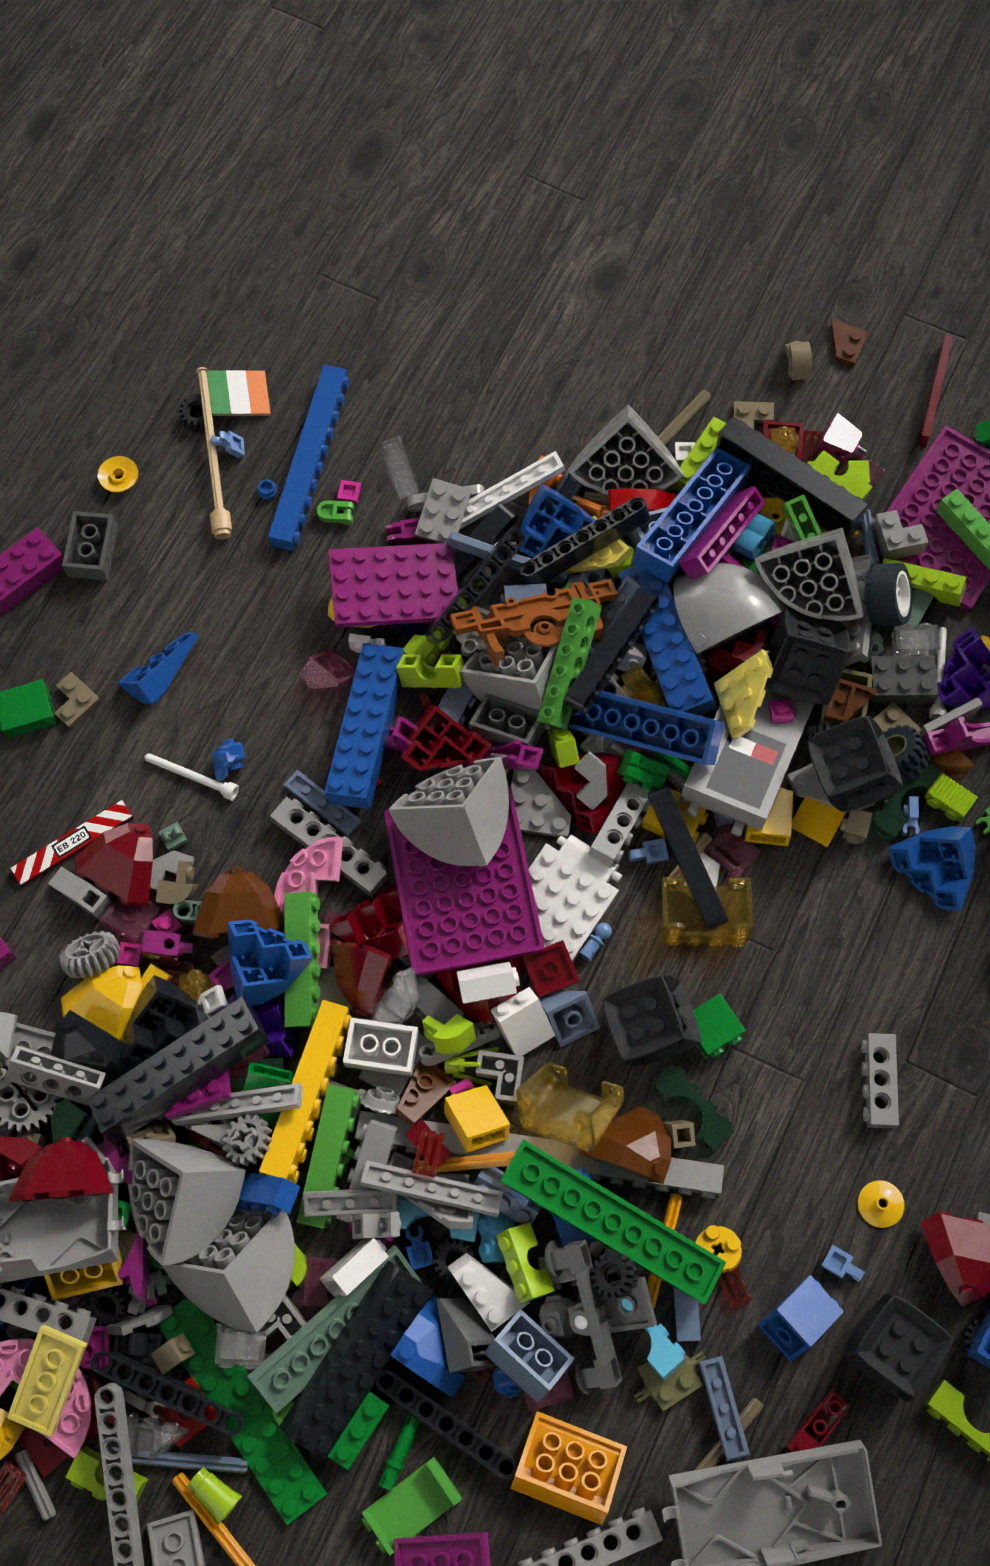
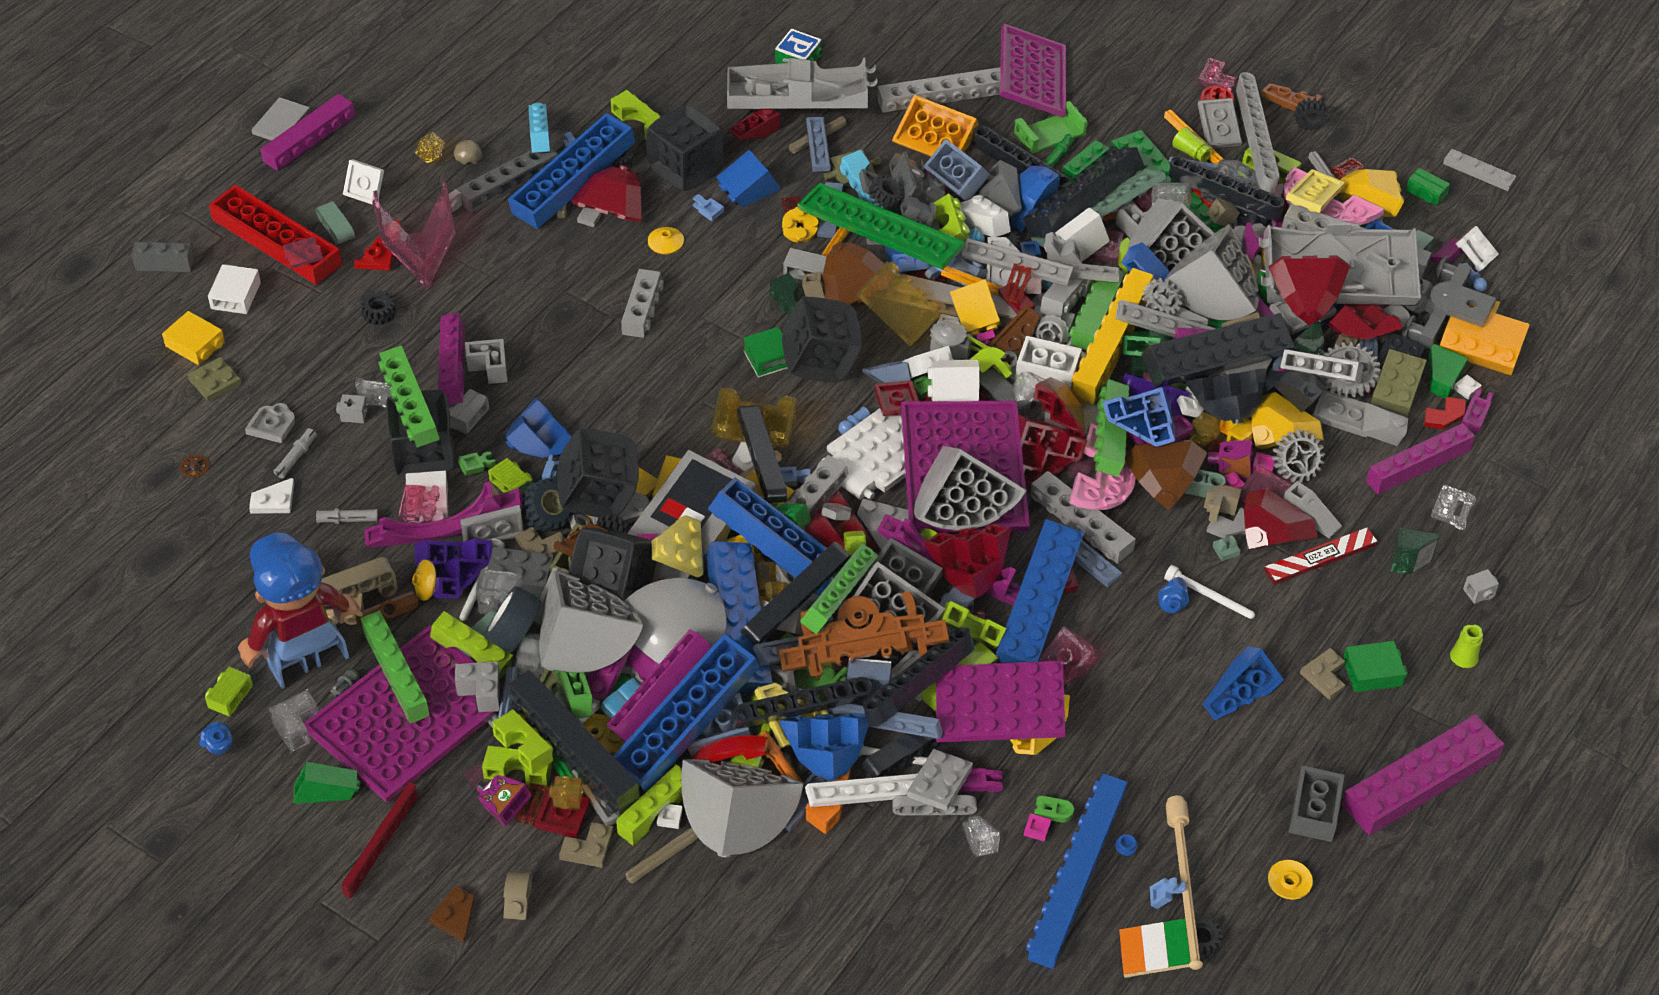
camera: 175 degrees left, 20 degrees down
none -> light grey piece [930,319,967,349]

